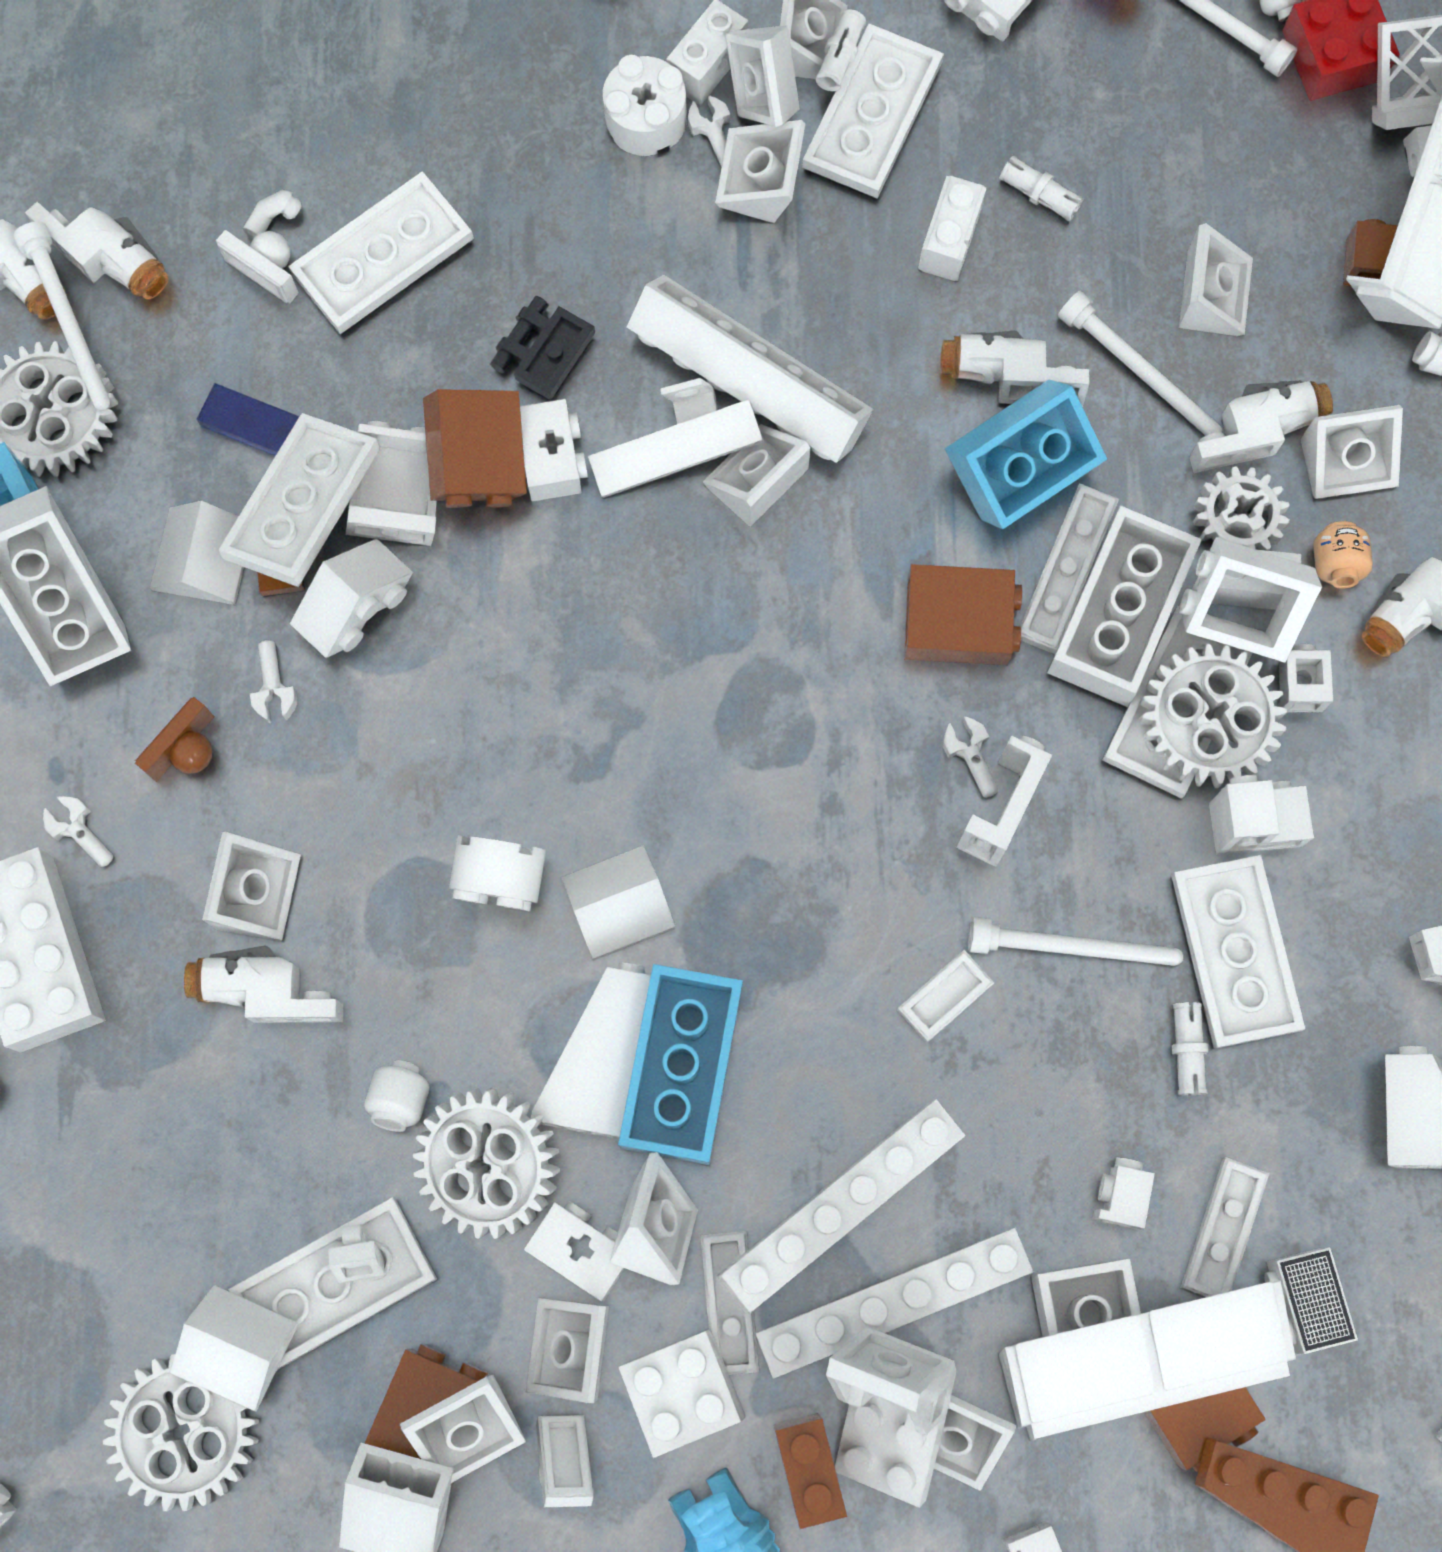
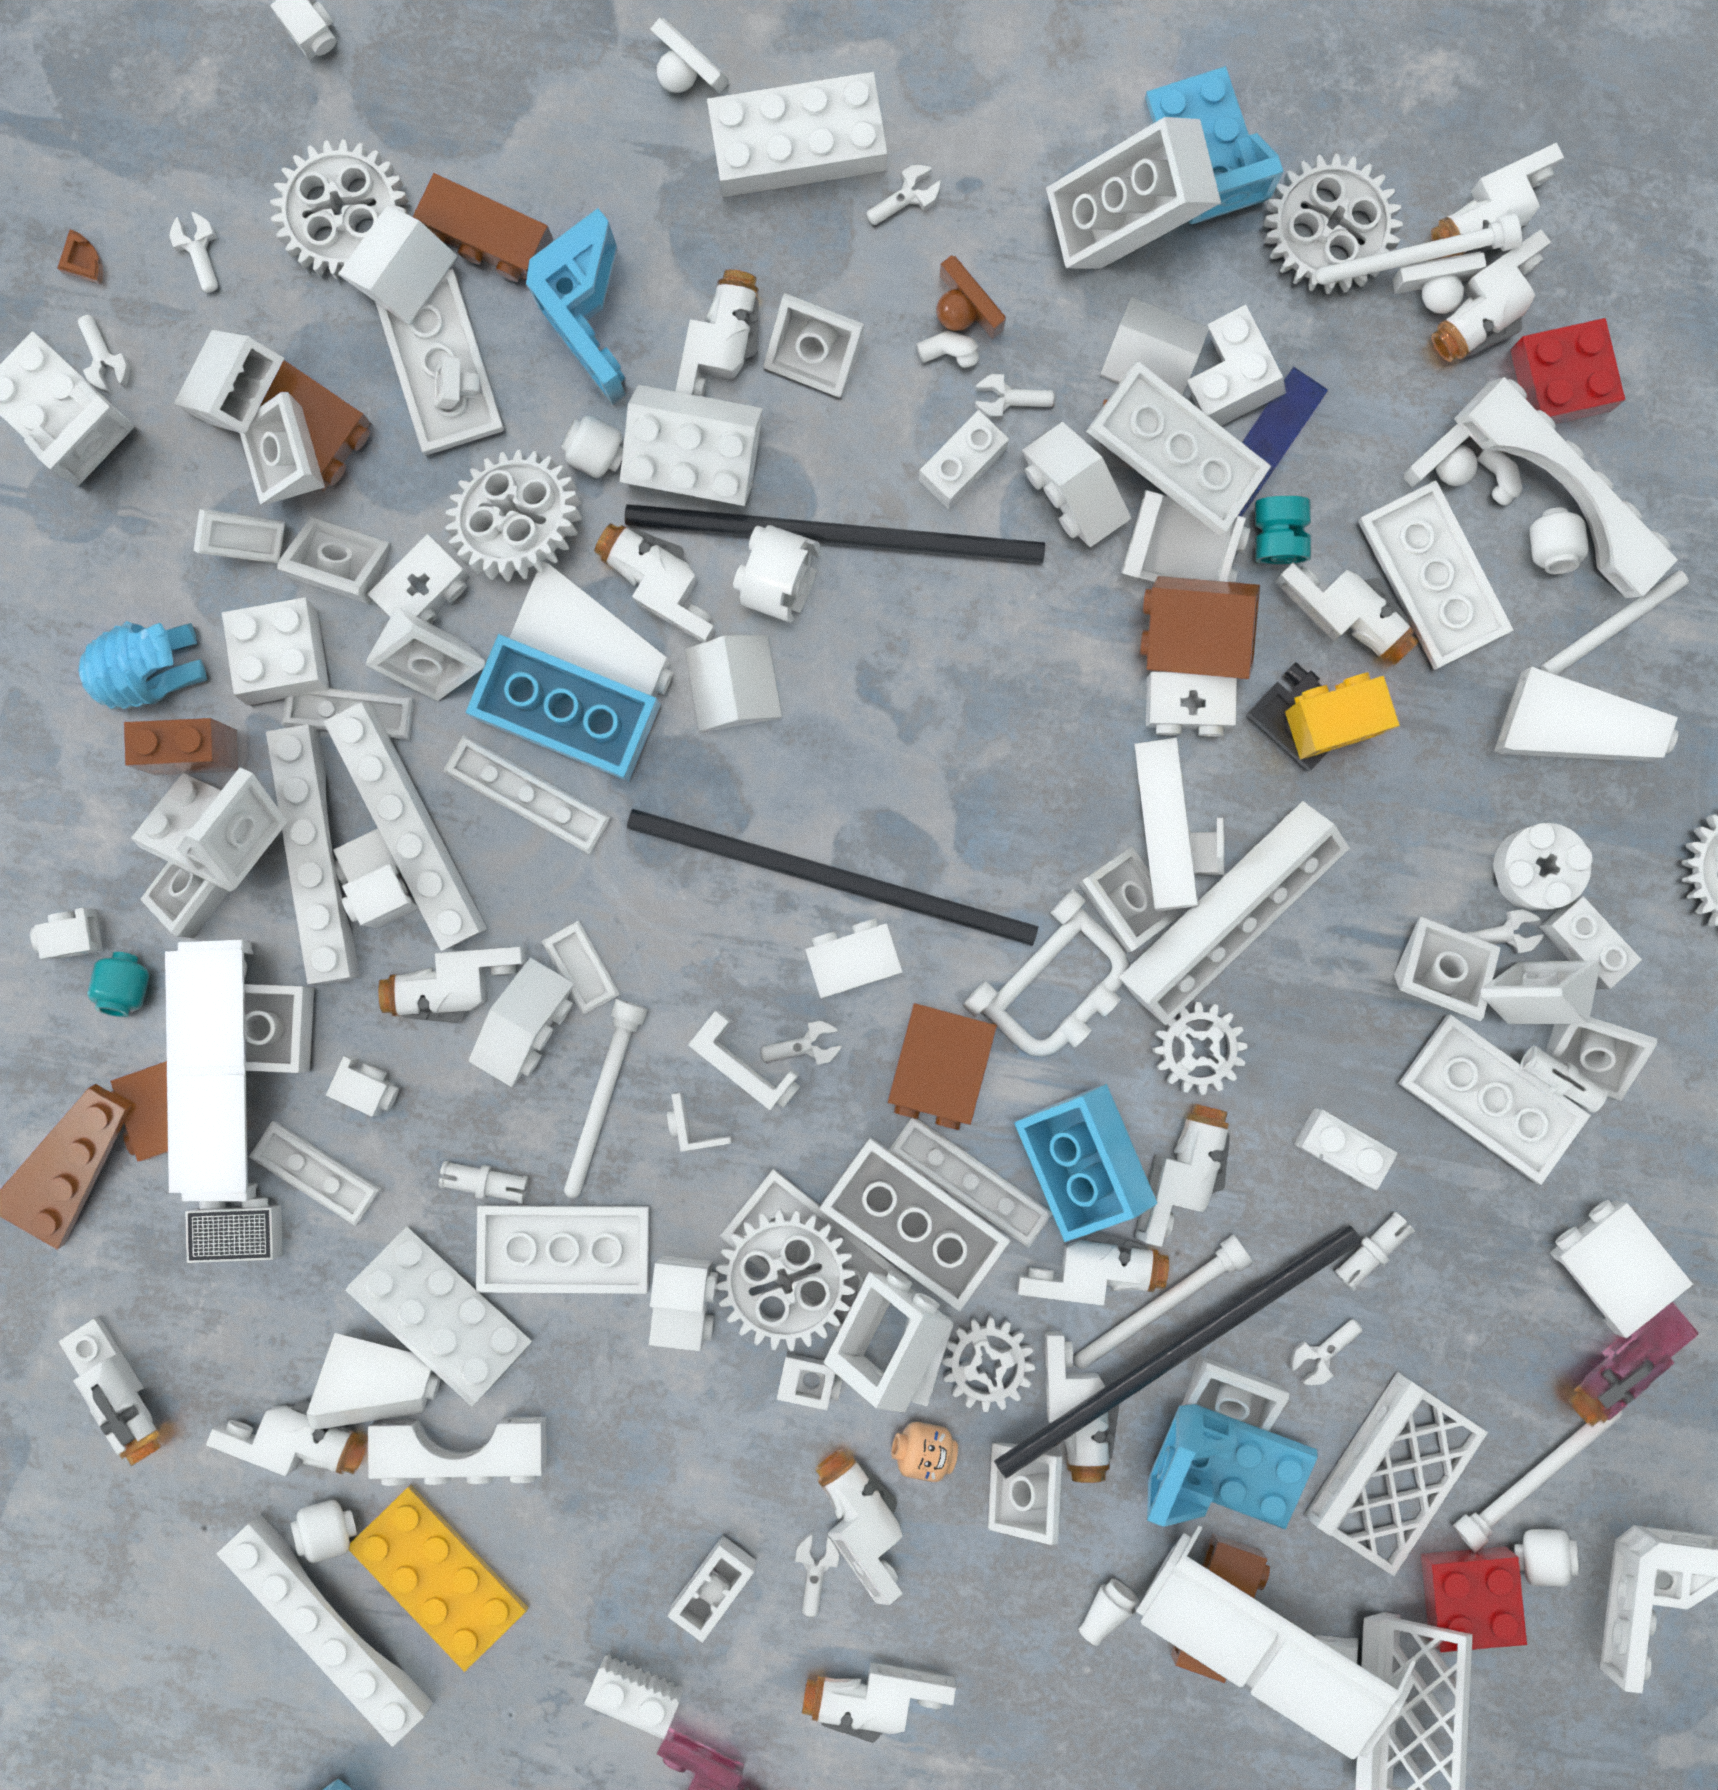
camera: 110 degrees right, 10 degrees up
none -> teal head [87,952,149,1017]
none -> white brick [333,829,419,928]
none -> white plate [345,1226,532,1407]
none -> white plate [378,947,527,1023]
none -> dark orange brick [412,173,553,282]
none -> white tile [443,735,611,855]
none -> white brick [468,957,574,1087]
none -> medium azure bracket [526,208,626,405]
none -> white plate [594,523,716,643]
none -> white brick [620,384,763,506]
none -> black piece [624,504,1045,563]
none -> black piece [627,808,1039,946]
none -> white bracket [667,1092,734,1152]
none -> white brick [805,918,902,998]
none -> white arm [916,331,979,368]
none -> white brick [919,410,1009,510]
none -> white bar [963,889,1129,1057]
none -> black piece [994,1225,1361,1479]
none -> white plate [1016,1231,1169,1306]
none -> medium azure bracket [1147,1404,1318,1530]
none -> white gear [1152,1002,1247,1095]
none -> white brick [1187,305,1286,426]
none -> teal wheel [1255,496,1311,565]
none -> white plate [1275,563,1419,665]
none -> yellow brick [1285,672,1400,760]
none -> white bar [1290,1319,1362,1385]
none -> white fence [1304,1372,1488,1576]
none -> white tile [1392,251,1487,314]
none -> white arch [1454,377,1678,598]
none -> white slope [1494,667,1678,762]
none -> red brick [1510,318,1626,424]
none -> white head [1529,507,1589,574]
none -> white bar [1541,570,1689,675]

